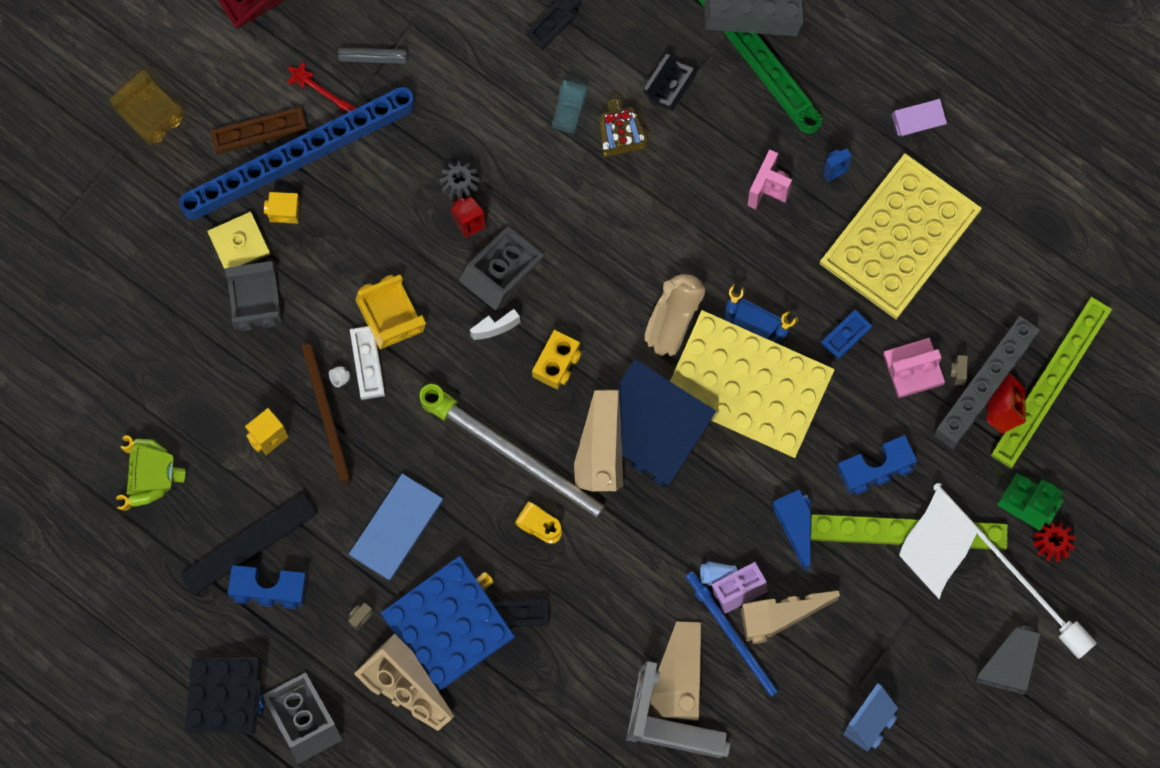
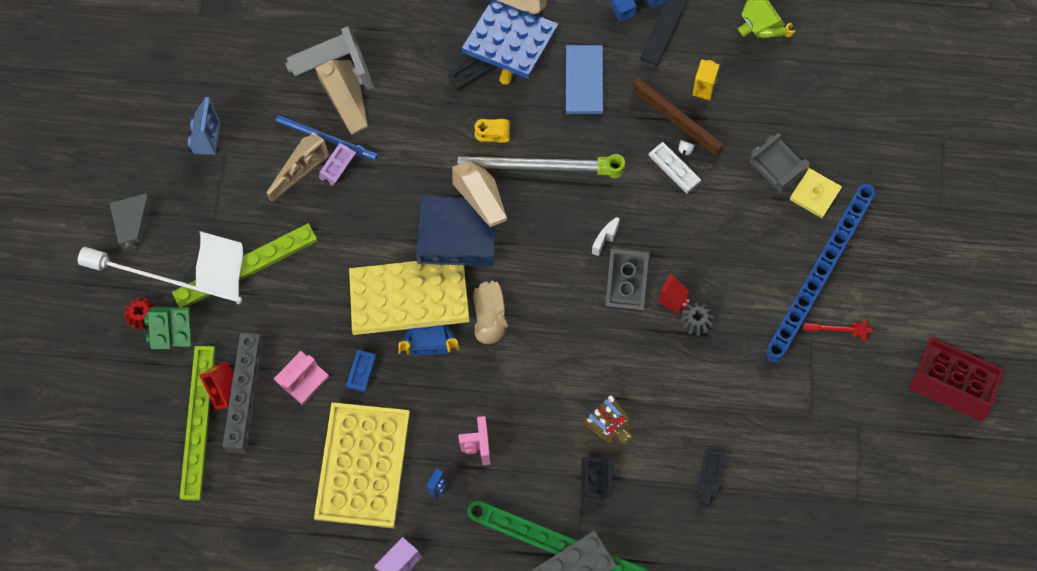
camera: 150 degrees right, 5 degrees down
clear yellow panel [109,69,185,146] -> none
reddish brown tile [210,107,308,155] -> none
yellow brick [264,192,300,223] -> none
dark grey axle [338,48,407,64] -> none
dark tan plate [348,603,374,632] -> none
yellow panel [355,275,426,349] -> none
yellow brick [532,330,582,390] -> none
clear light blue plate [552,79,587,134] -> none
light blue cone [700,561,737,586] -> none
blue slope [772,490,812,572] -> none
blue arch [837,435,917,495] -> none
dark tan plate [950,355,968,385] -> none

